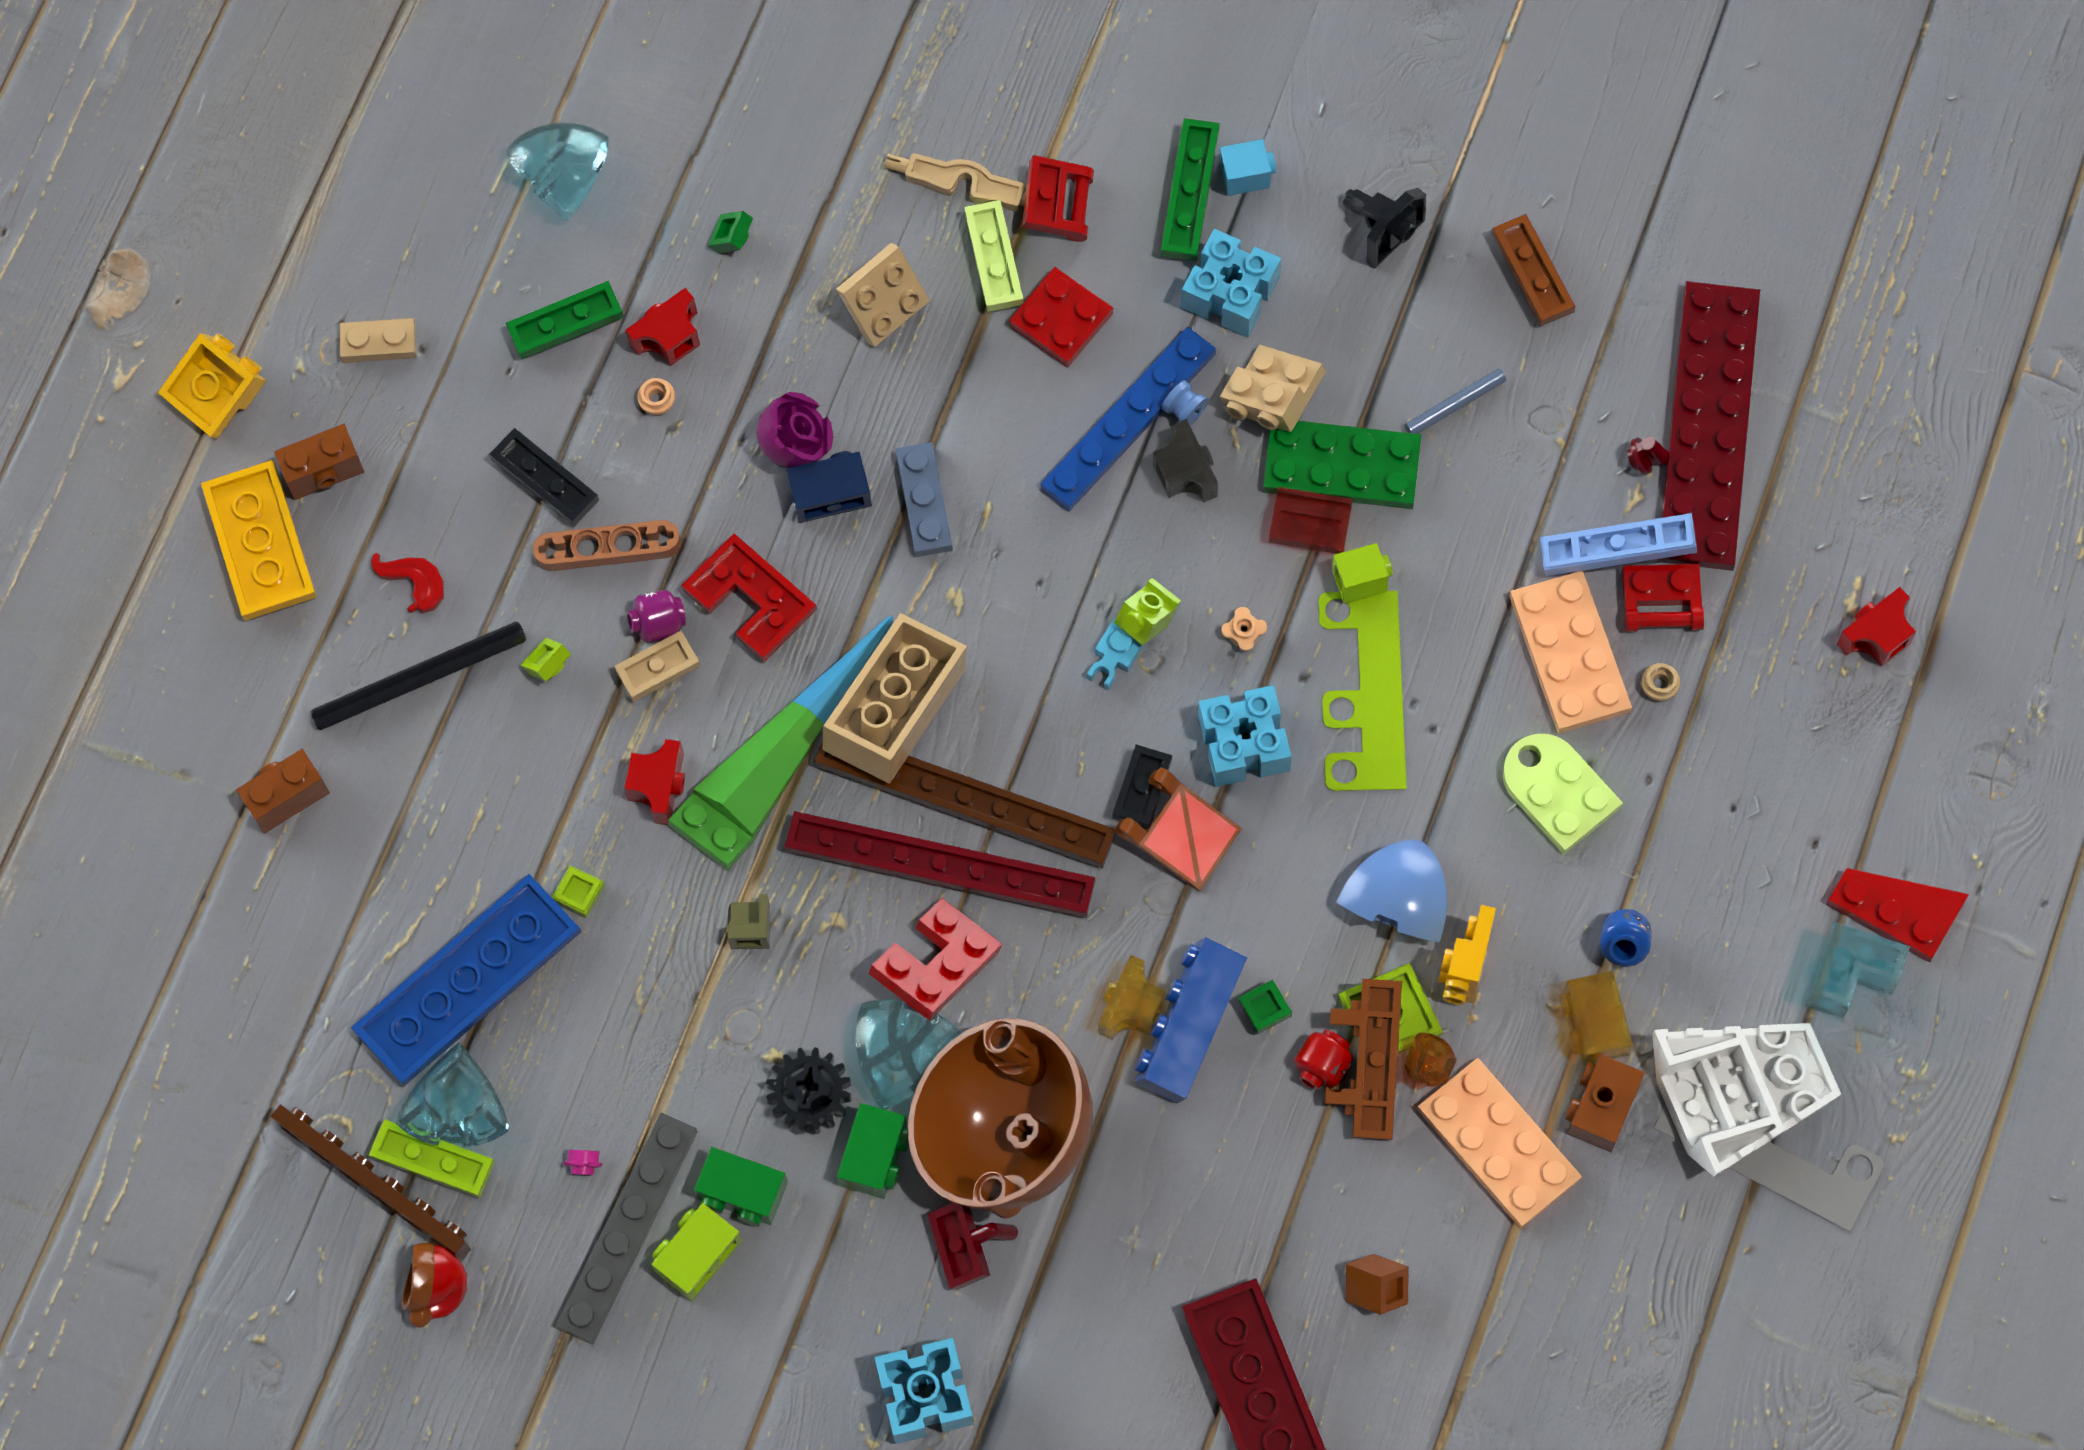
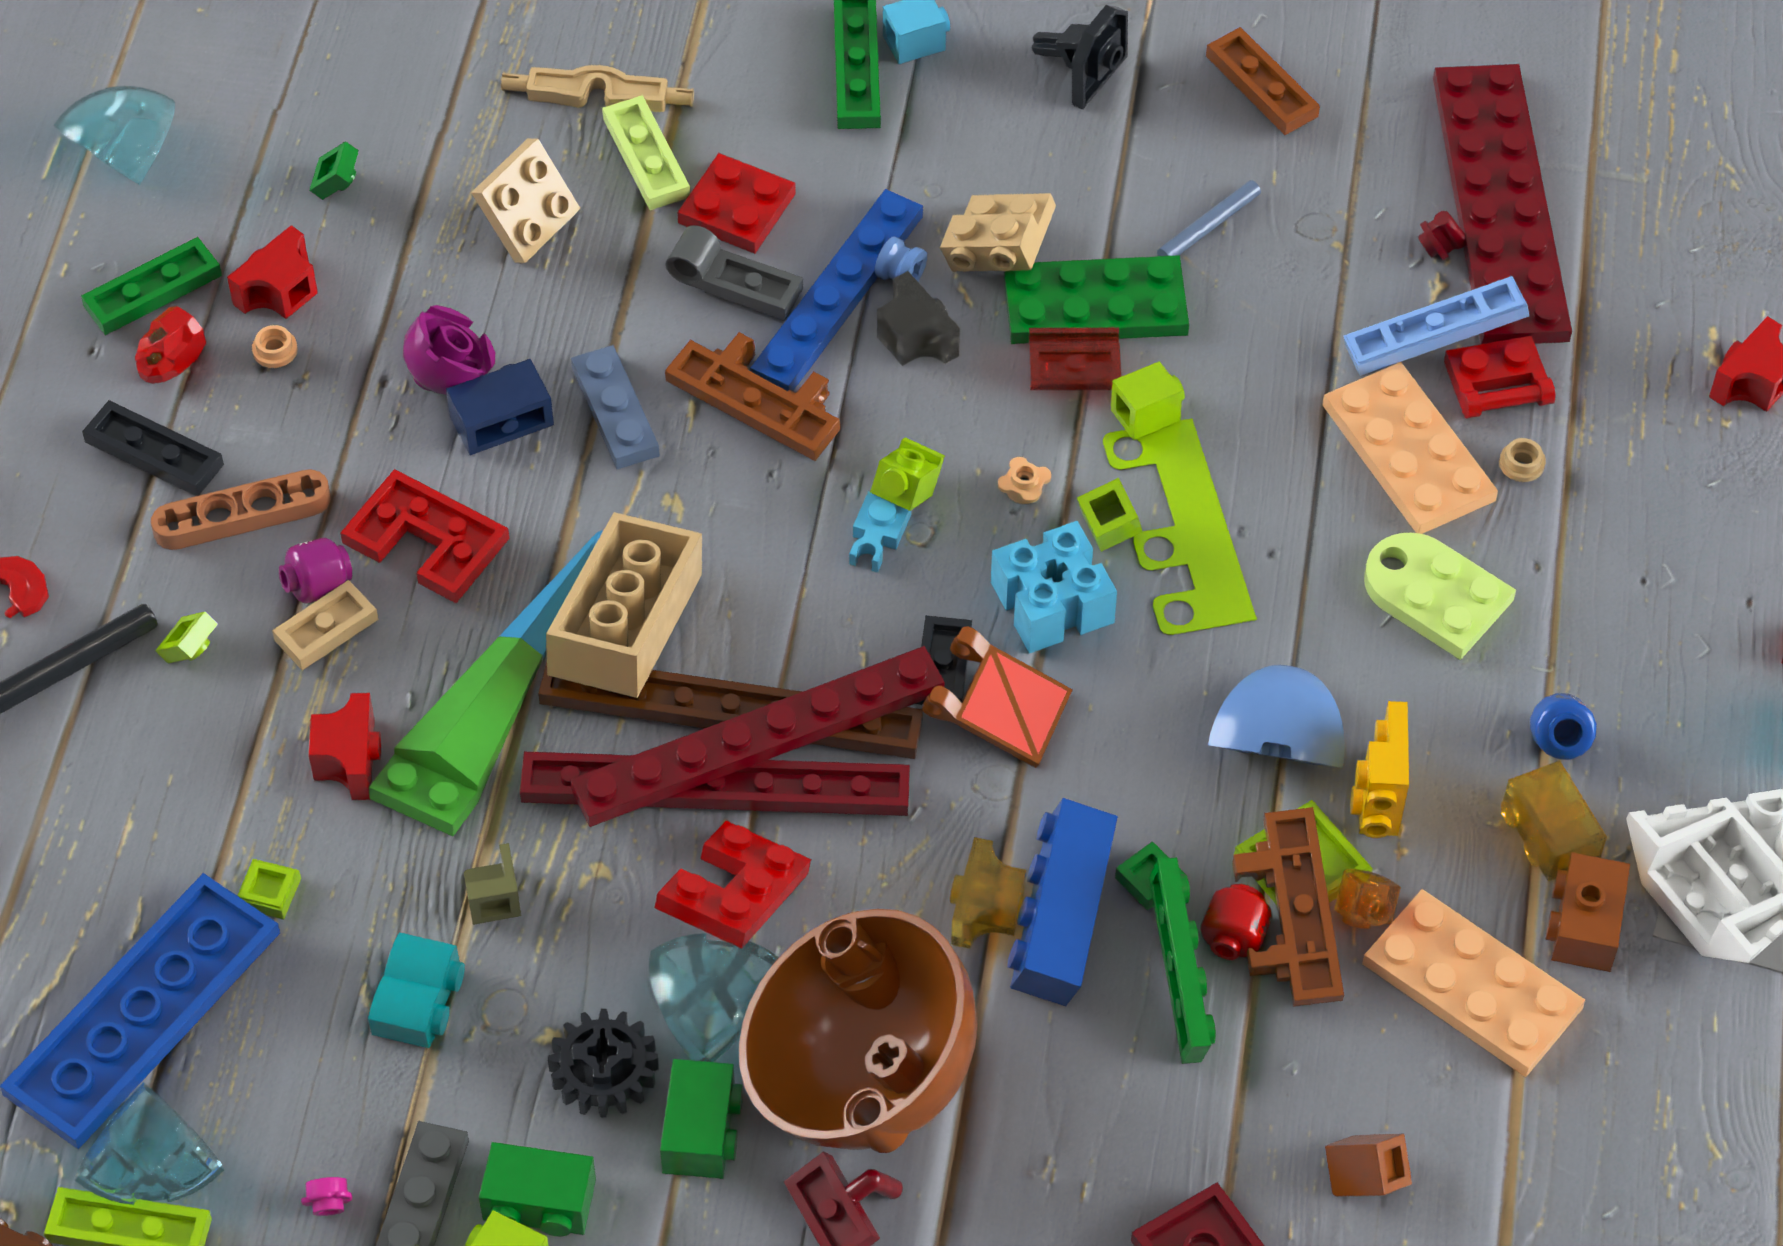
camera: 15 degrees left, 15 degrees down
red plate [1022,155,1094,242] -> none
medium azure brick [1181,229,1281,338] -> none
none -> red rock [135,306,206,384]
none -> teal brick [368,932,465,1048]
none -> dark red plate [570,646,945,827]
none -> dark grey plate [665,225,803,320]
none -> dark orange hinge [665,332,840,461]
none -> lime brick [1077,477,1143,552]
none -> green plate [1149,857,1216,1064]

